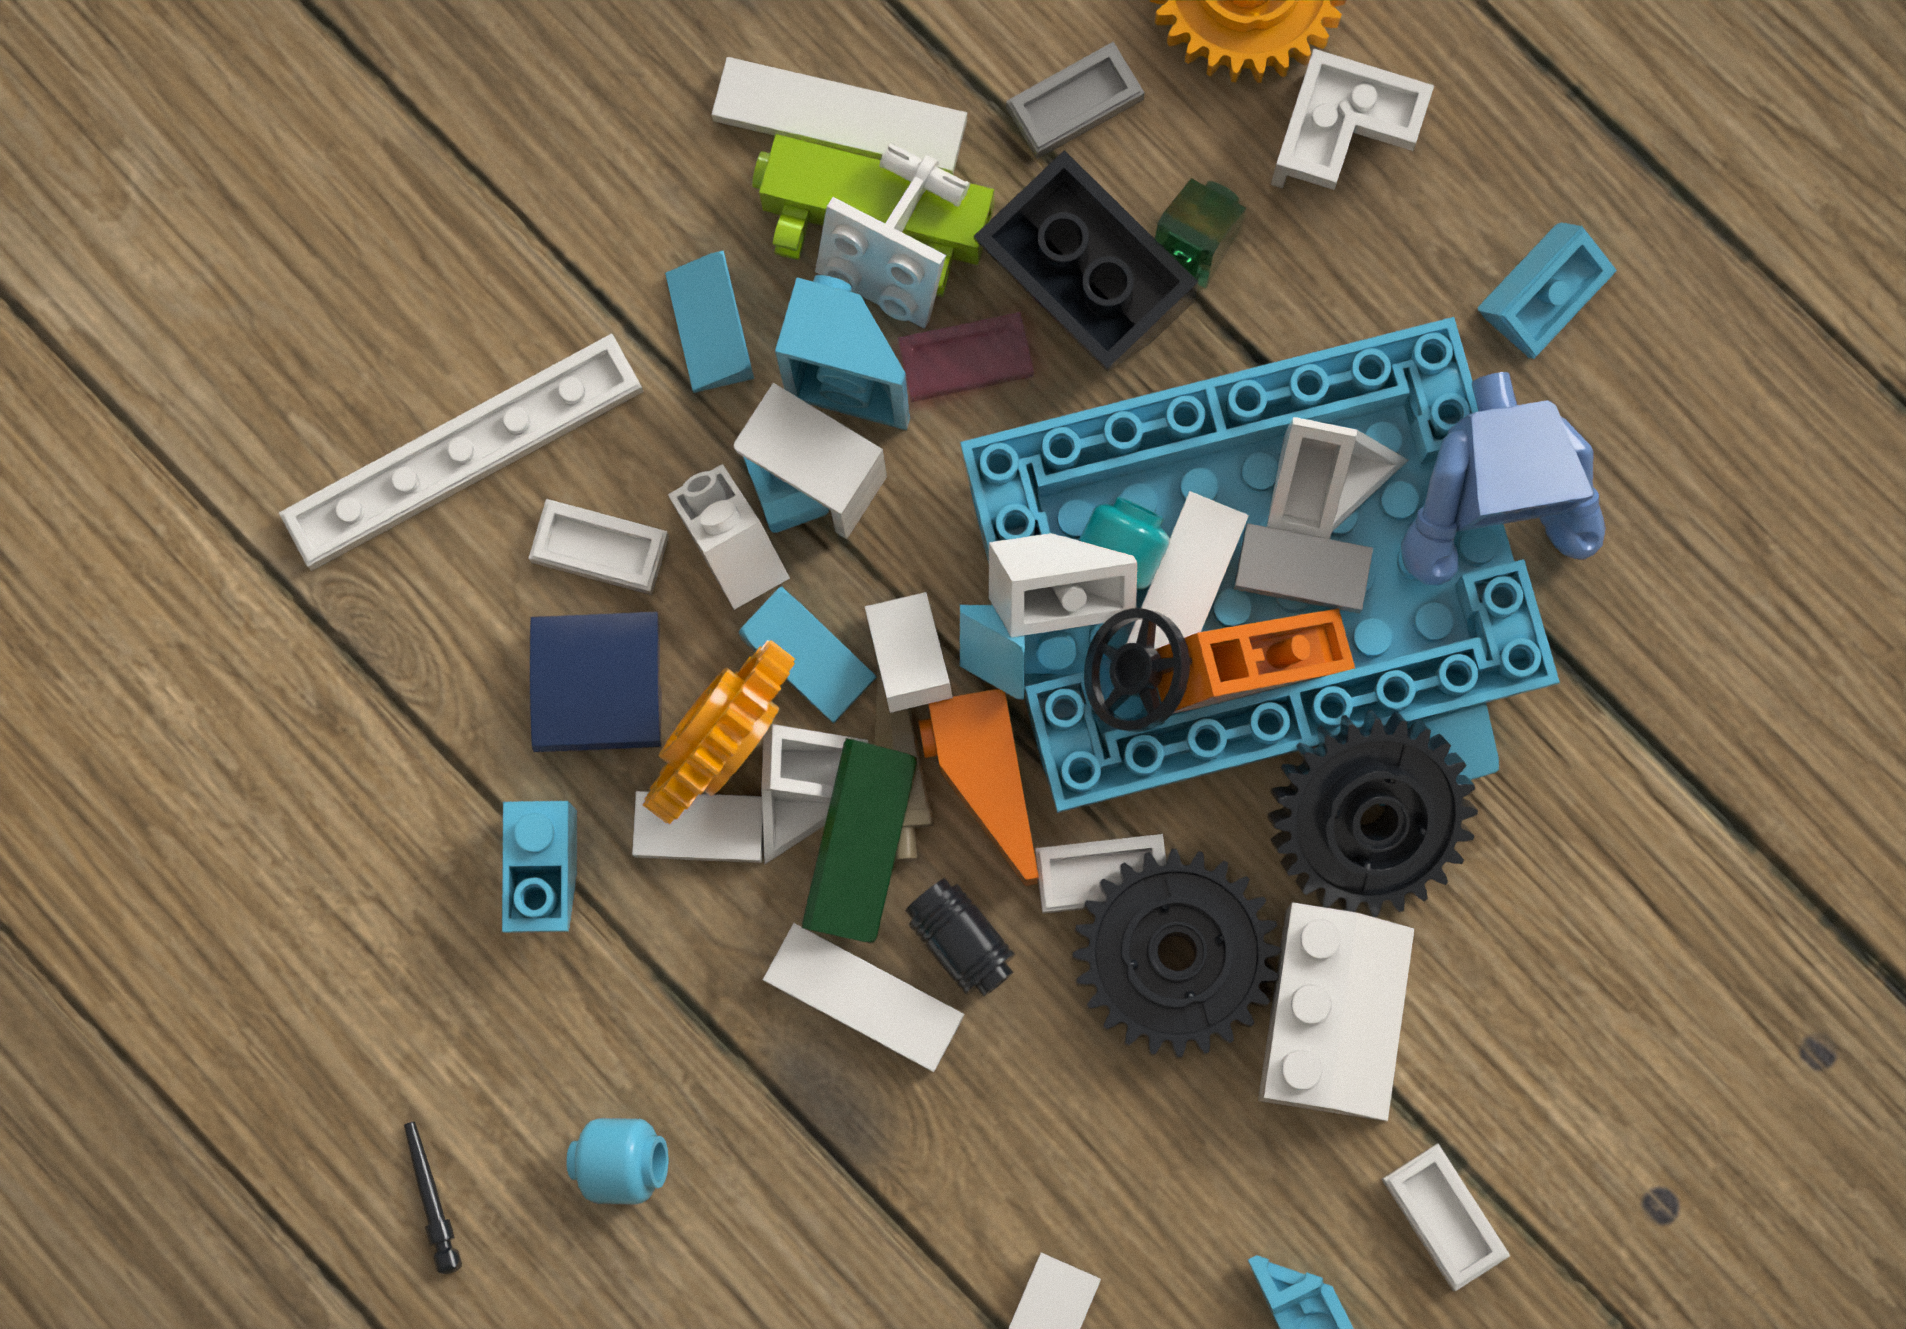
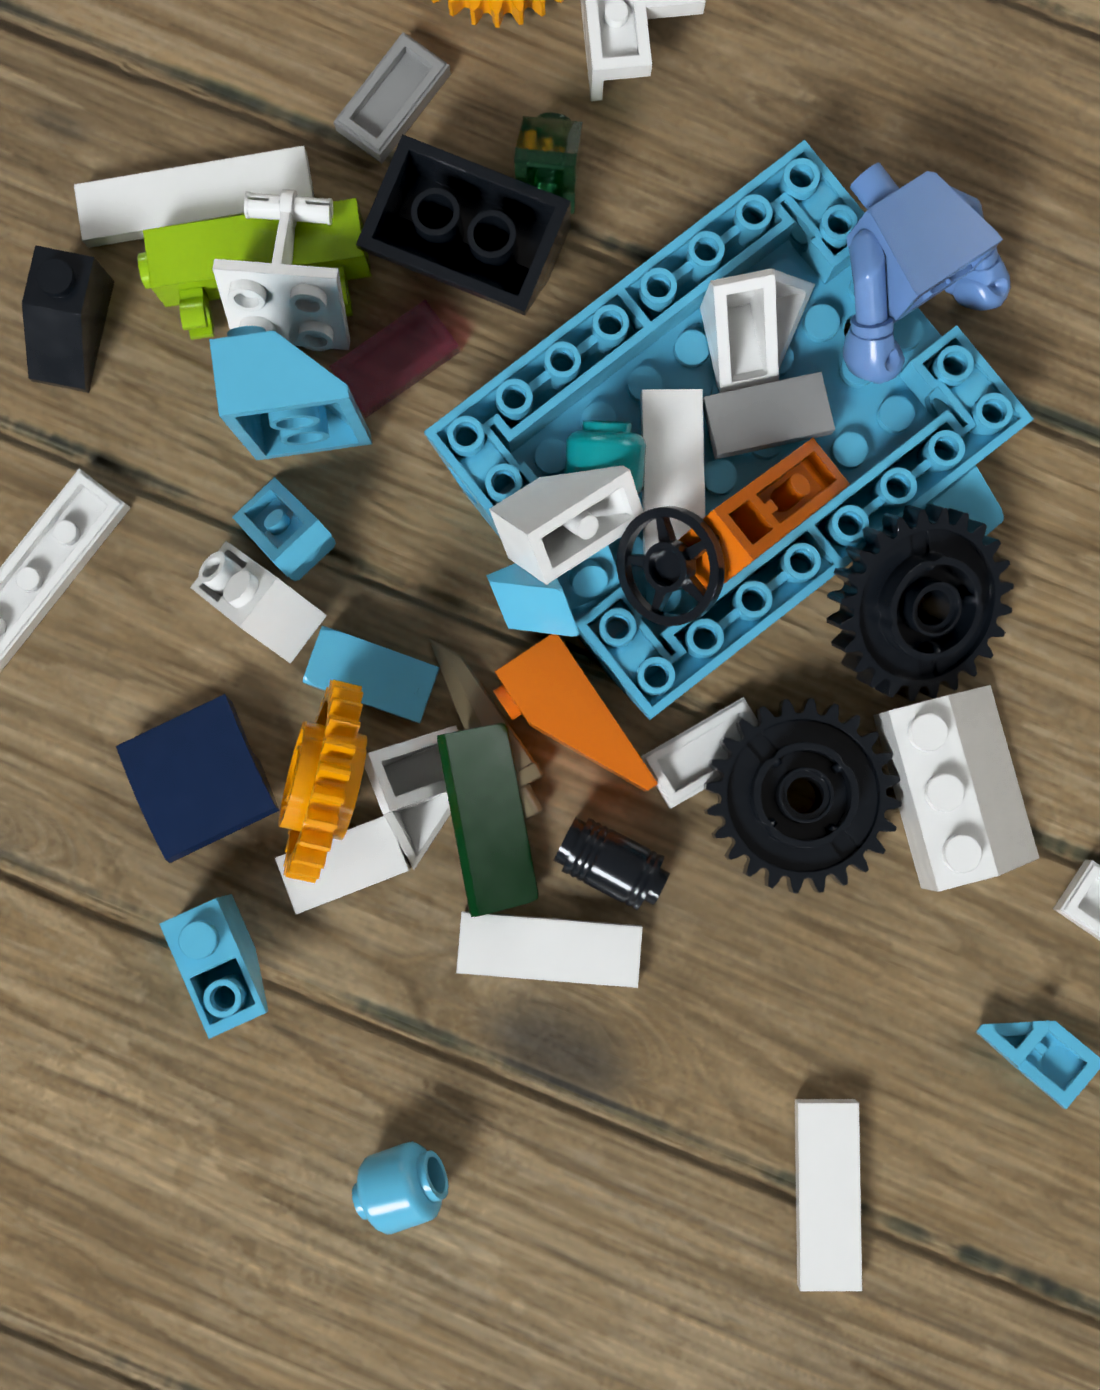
camera: 25 degrees left, 5 degrees up
black piece [404,1122,462,1274] -> none
white tile [528,499,669,595] -> none
medium azure slope [665,251,754,393] -> none
white panel [734,383,887,539] -> none
white tile [865,592,953,713] -> none
medium azure slope [1478,222,1617,359] -> none
none -> black slope [22,245,114,393]

